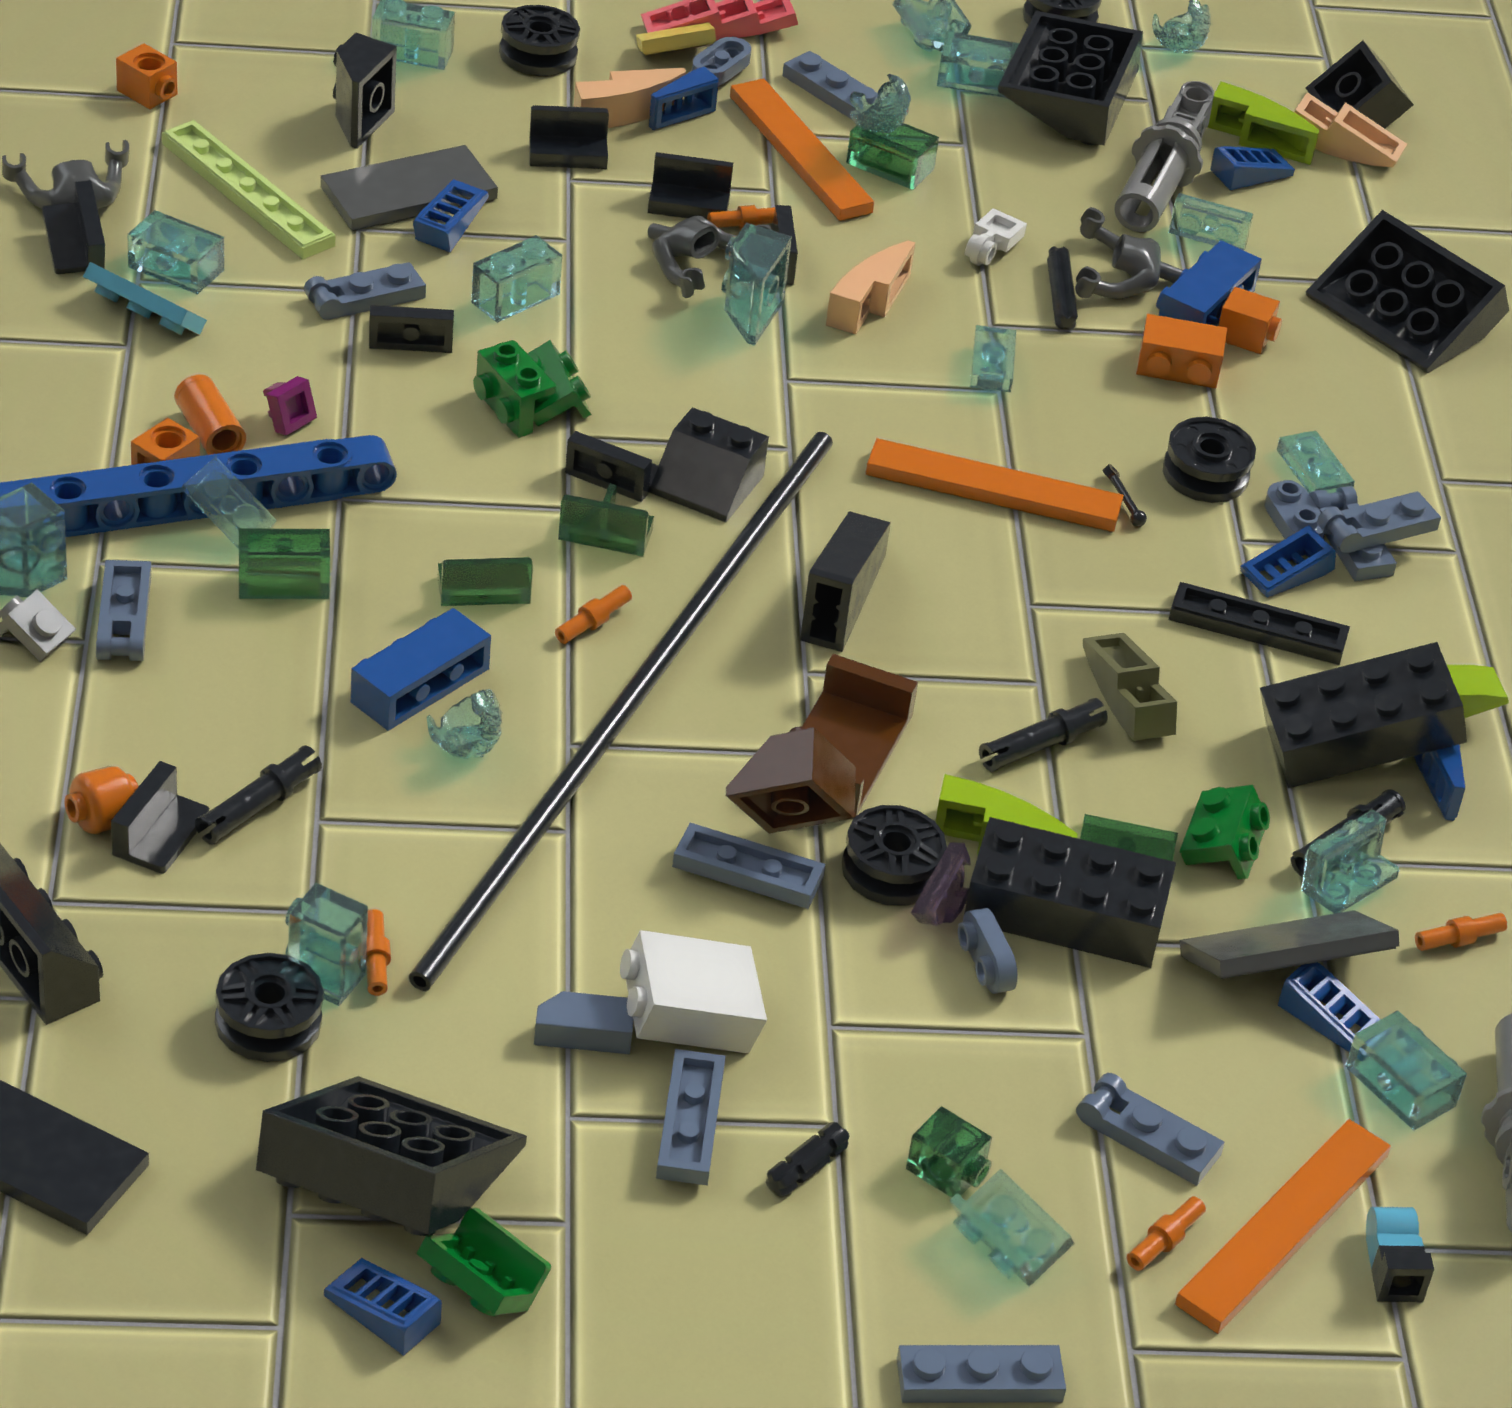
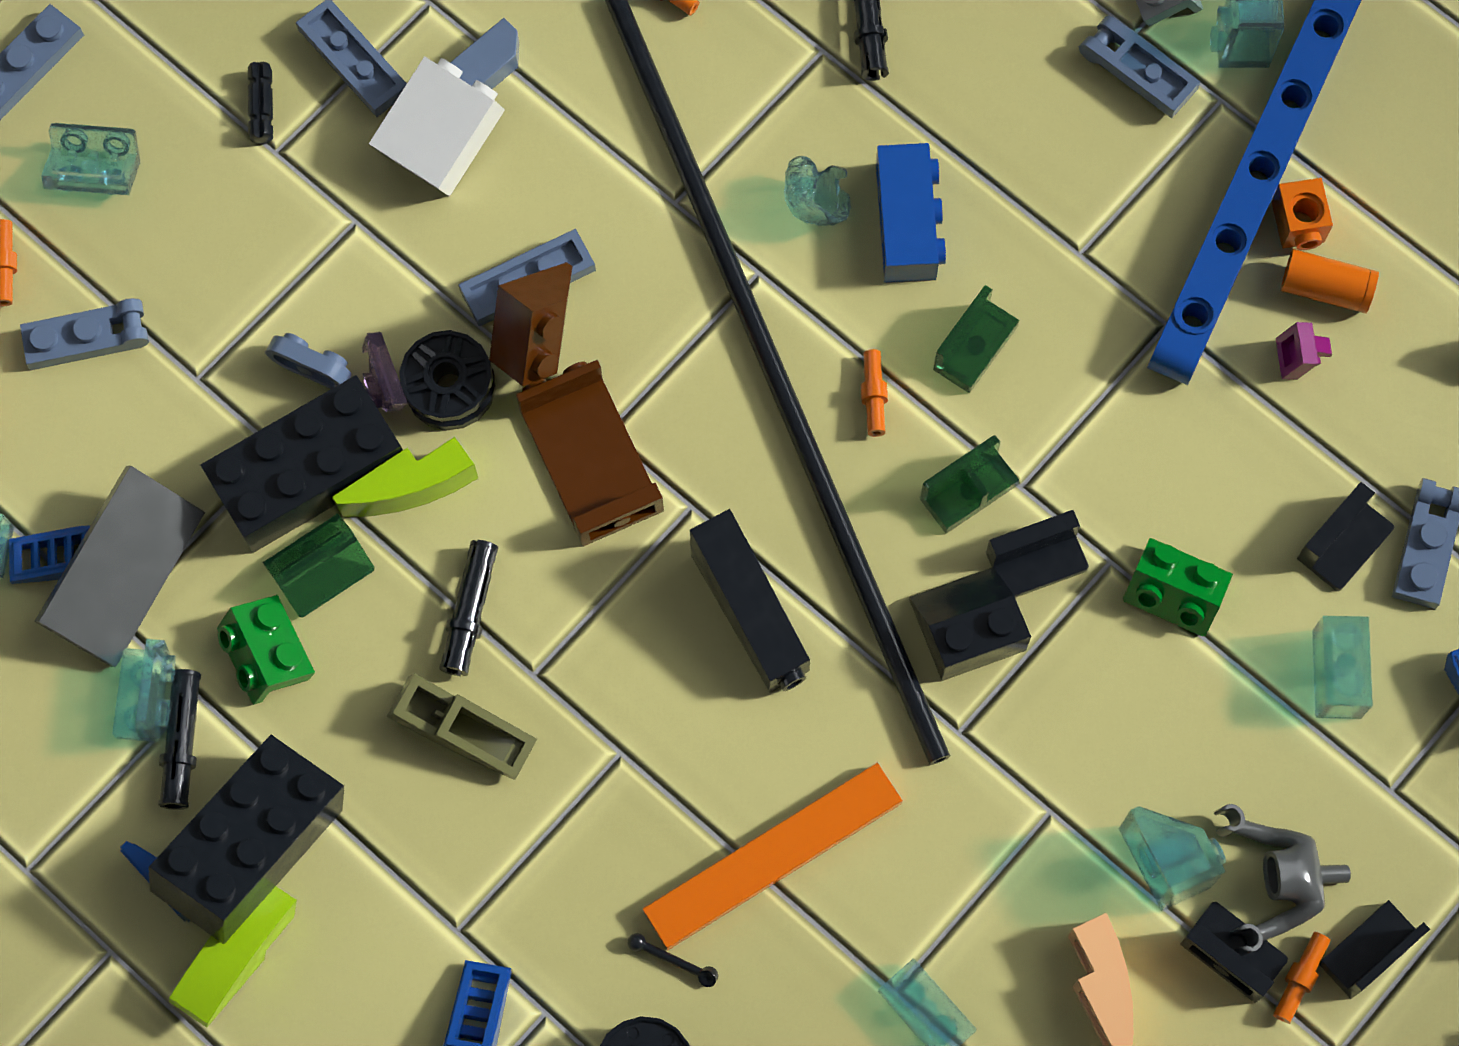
camera: 140 degrees right, 30 degrees up
clear light blue plate [181,456,277,553] -> none
clear green panel [239,528,330,599] -> none
green bracket [473,340,556,438] -> none
clear green brick [906,1106,992,1201] -> none
black tile [1168,582,1350,665] -> none
orange bar [1415,913,1507,951] -> none

